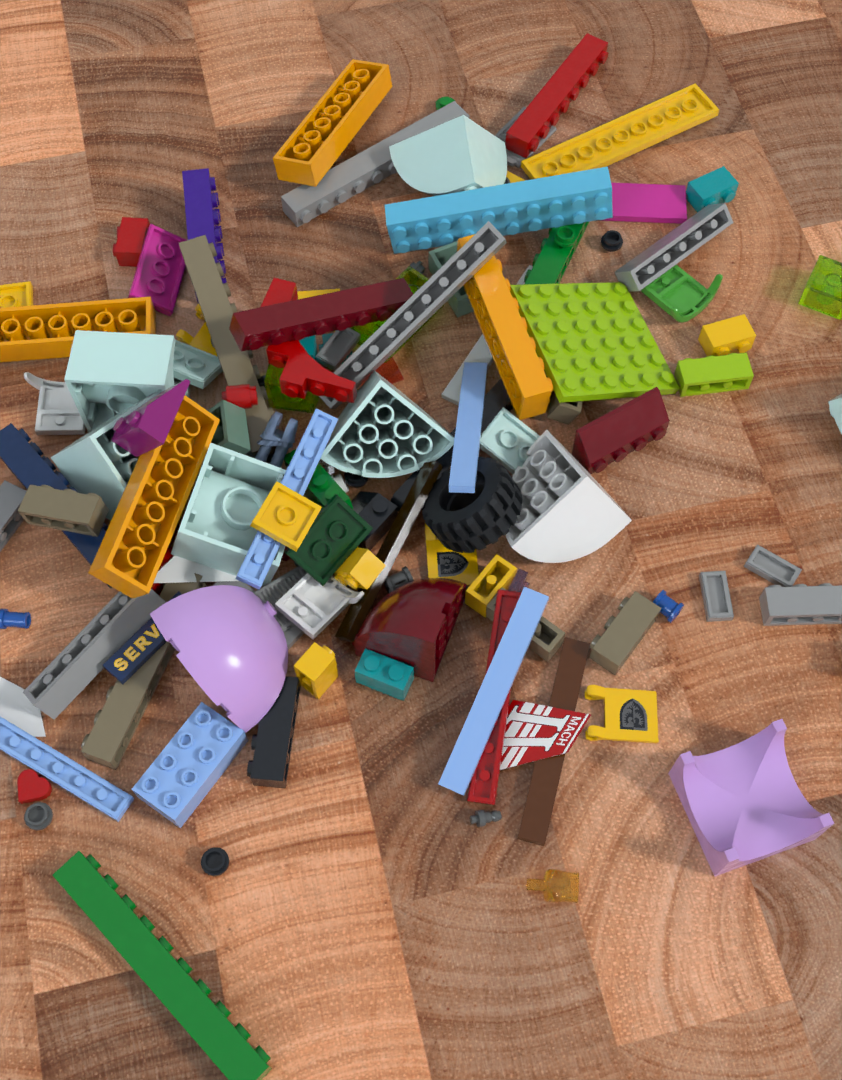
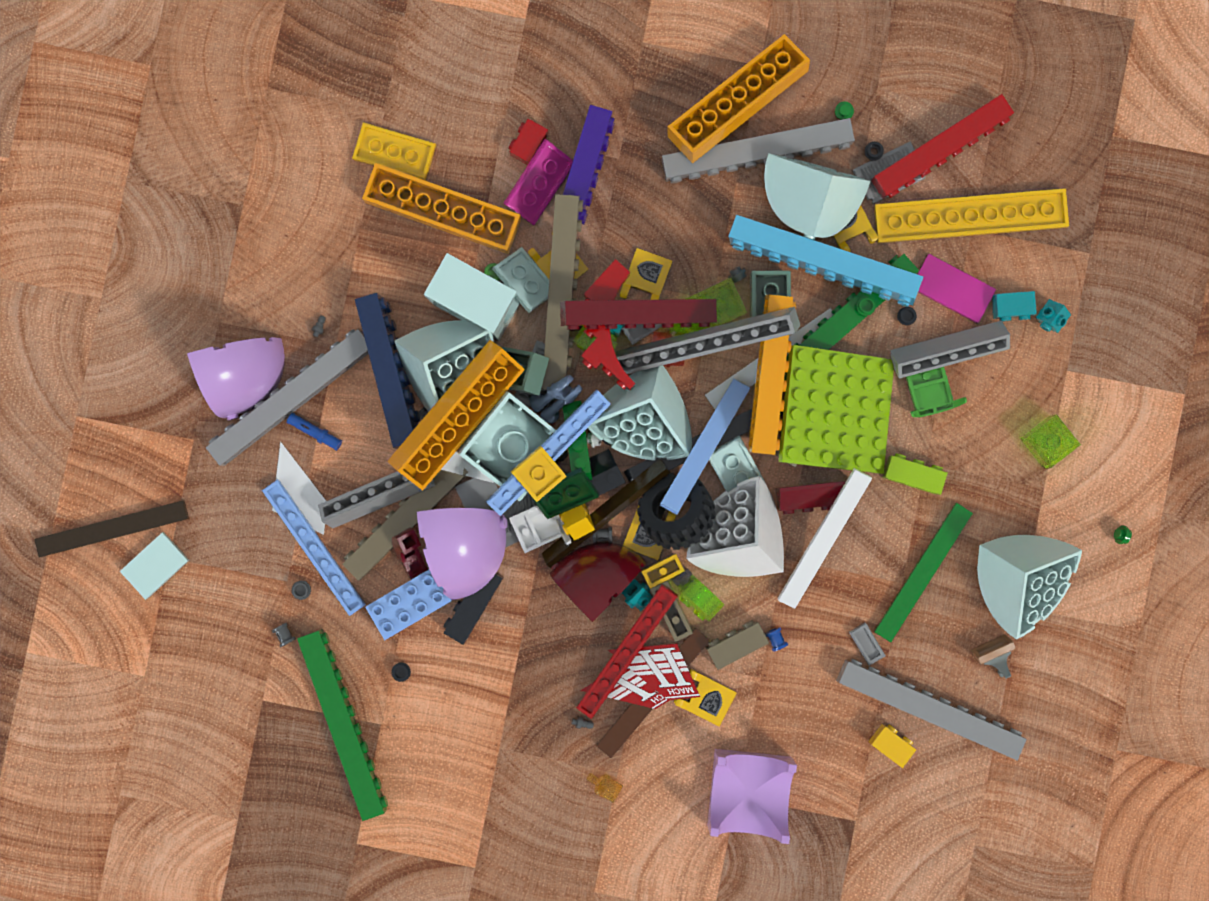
camera: 30 degrees right, 25 degrees up
red tile [17,769,52,804] -> none
dark tan brick [18,485,109,537] -> none
white piece [24,372,86,435] -> none
dark blue tile [102,591,182,685] -> none
magenta slope [111,379,191,457] -> none
red brick [222,384,258,409] -> none
yellow brick [294,642,338,699] -> none
teal brick [354,648,414,701] -> none
light blue tile [438,587,549,796] -> none
yellow brick [698,314,756,356] -> none
light grey tile [699,571,734,622] -> none
none -> dark grey bush [271,623,296,648]
none -> dark red arch [392,527,428,580]
none -> sticker [608,644,700,700]
none -> teal brick [621,578,653,612]
none -> clear neon green brick [678,576,725,622]
none -> white tile [778,468,872,609]
none -> black plate [864,141,884,161]
none -> green tile [874,503,973,643]
none -> teal brick [1036,299,1071,333]

